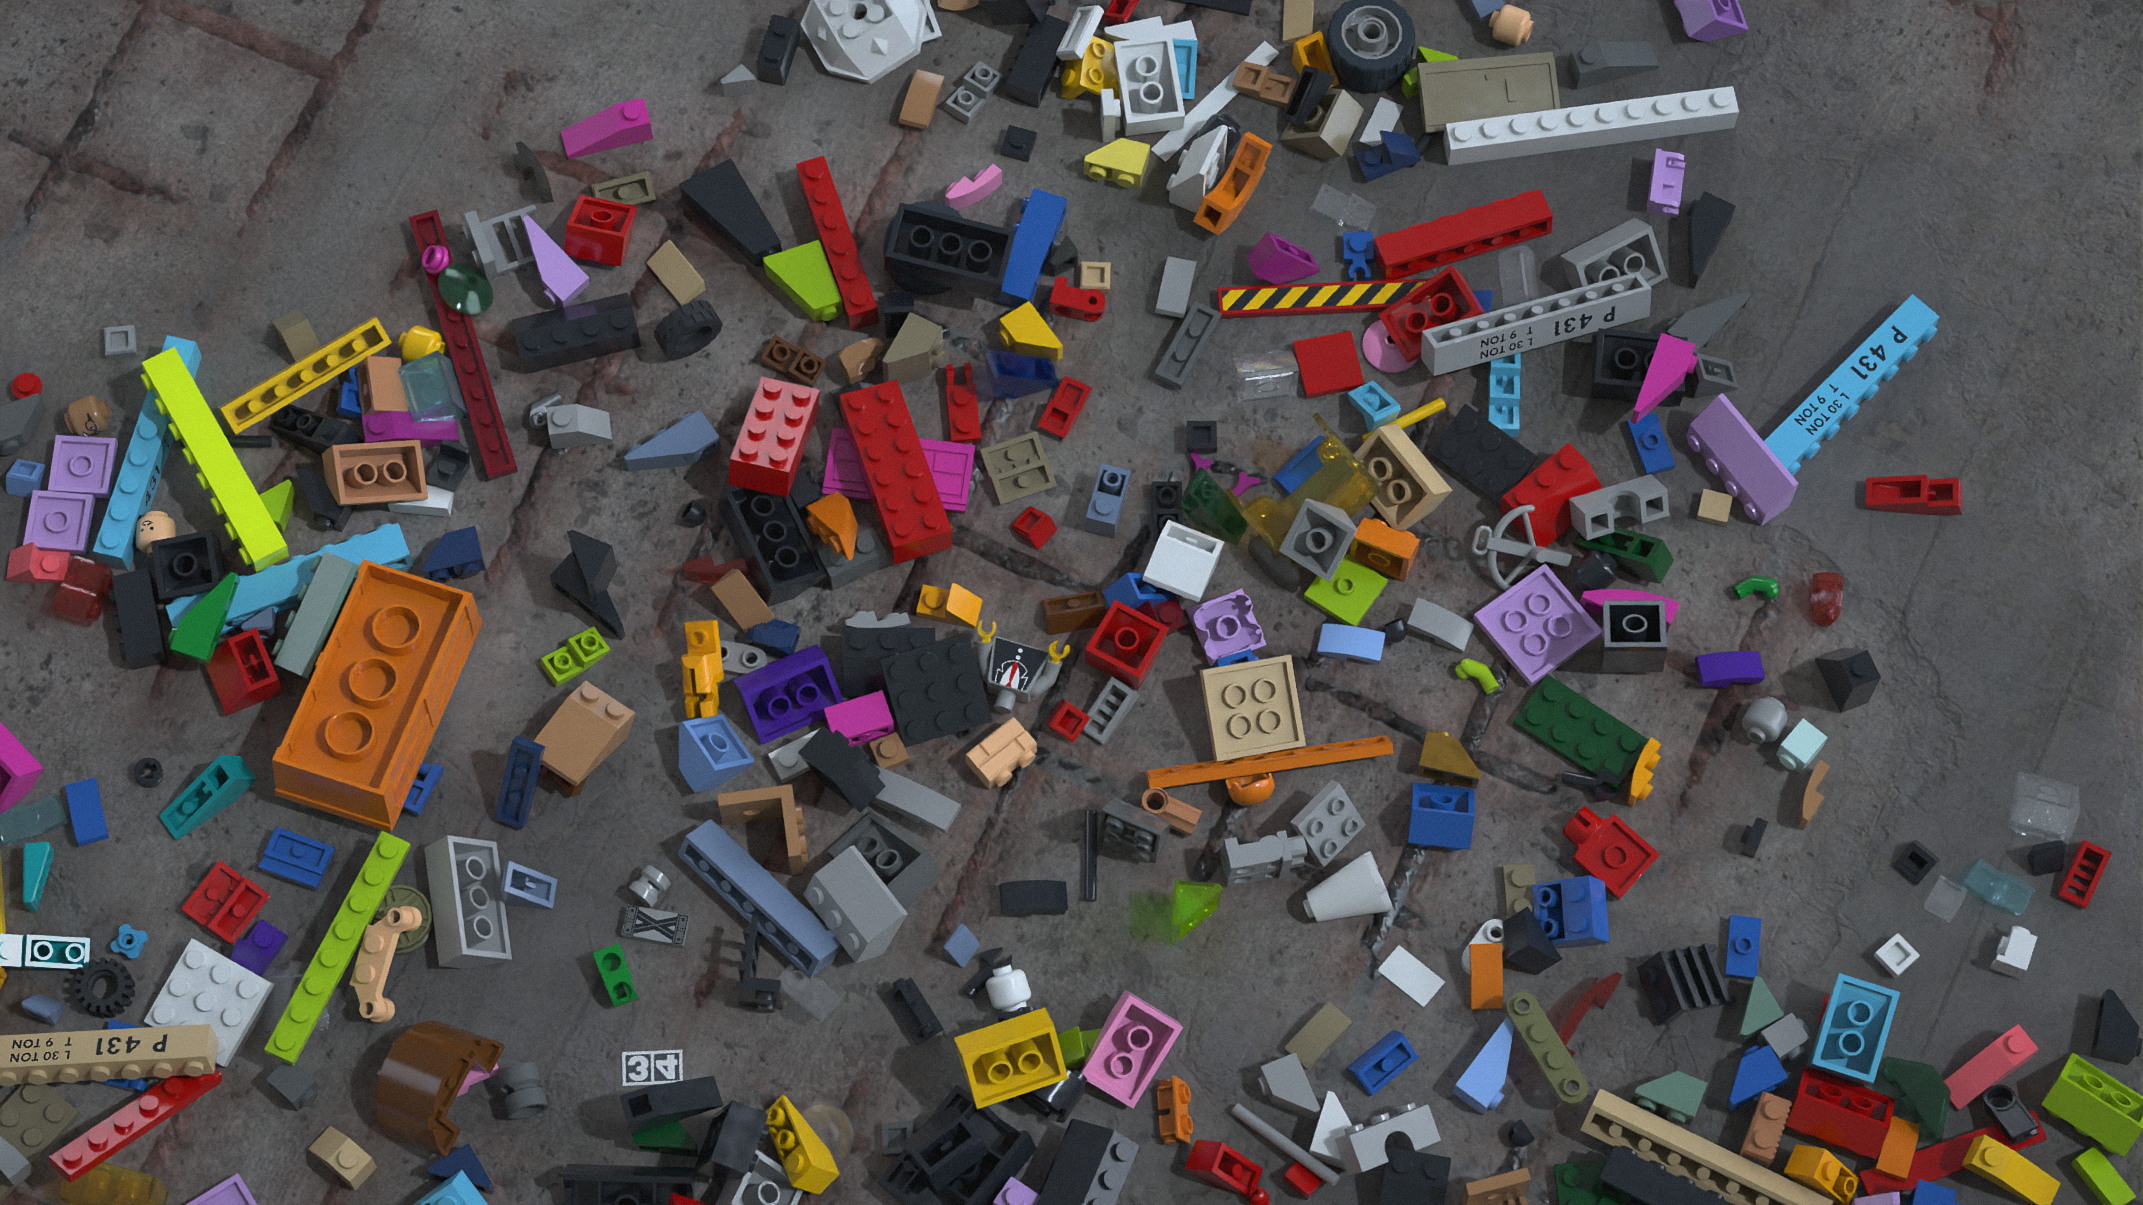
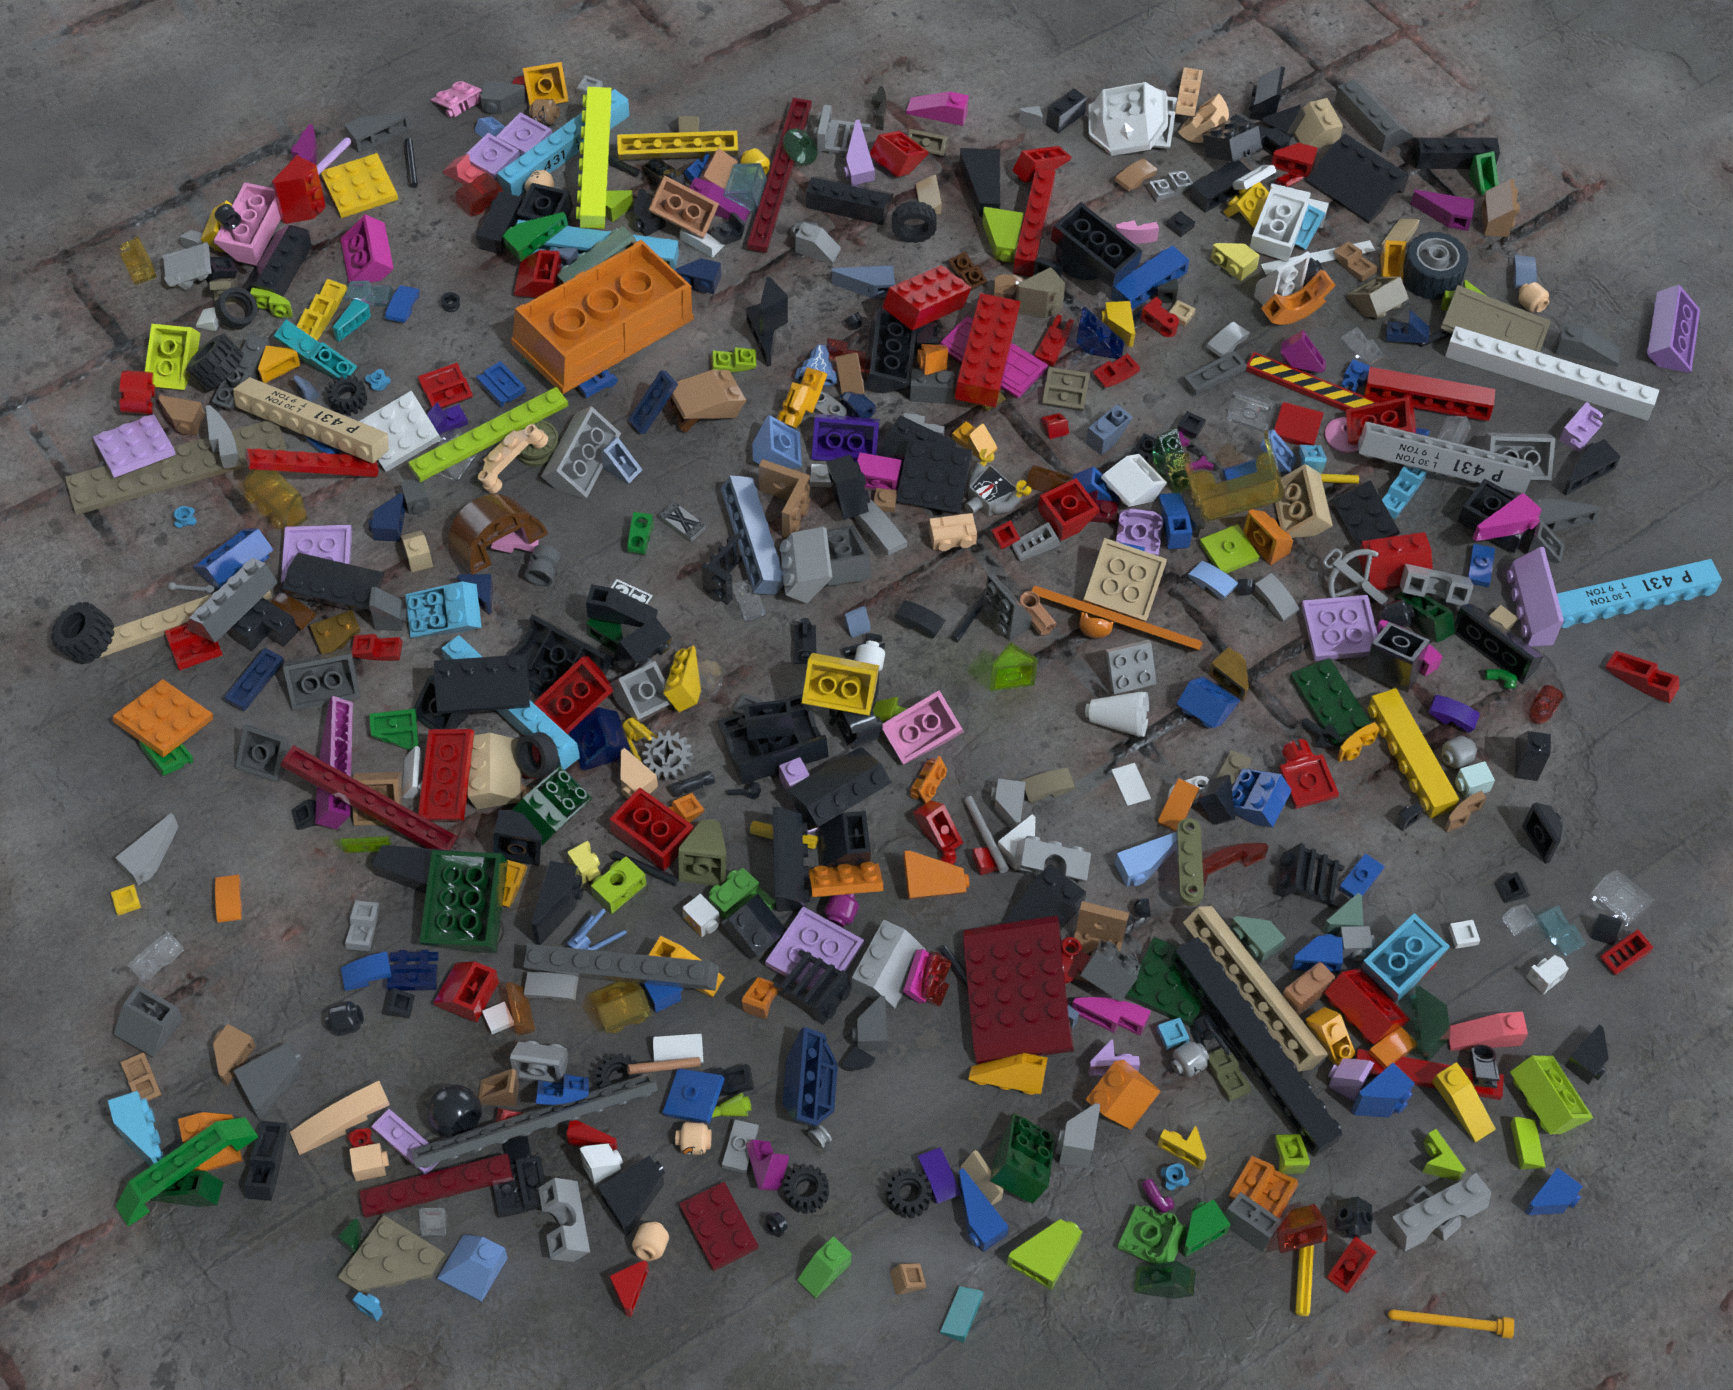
camera: 30 degrees right, 10 degrees down
teal slope [159,755,257,840] -> none
dark pink plate [422,245,449,274] -> none
light grey wheel [627,865,671,908] -> none
white plate [1100,88,1121,143] -> none
light grey hips [1220,830,1307,887] -> none
light grey slope [1279,498,1358,582] -> none
black slope [1282,65,1335,126] -> none
blue slope [1347,1030,1419,1096] -> none
white sticker [1360,97,1403,147] -> none
lime arm [1455,658,1500,694] -> none
none -> dark blue slope [369,493,406,542]
none -> light orange slope [522,62,569,106]
none -> medium blue rock [795,344,837,389]
none -> red slope [1012,146,1072,182]
none -> blue slope [1159,493,1192,549]
none -> medium blue slope [1260,429,1297,474]
none -> yellow brick [1368,688,1459,818]
none -> black slope [1454,604,1544,684]
none -> black slope [1522,802,1563,864]

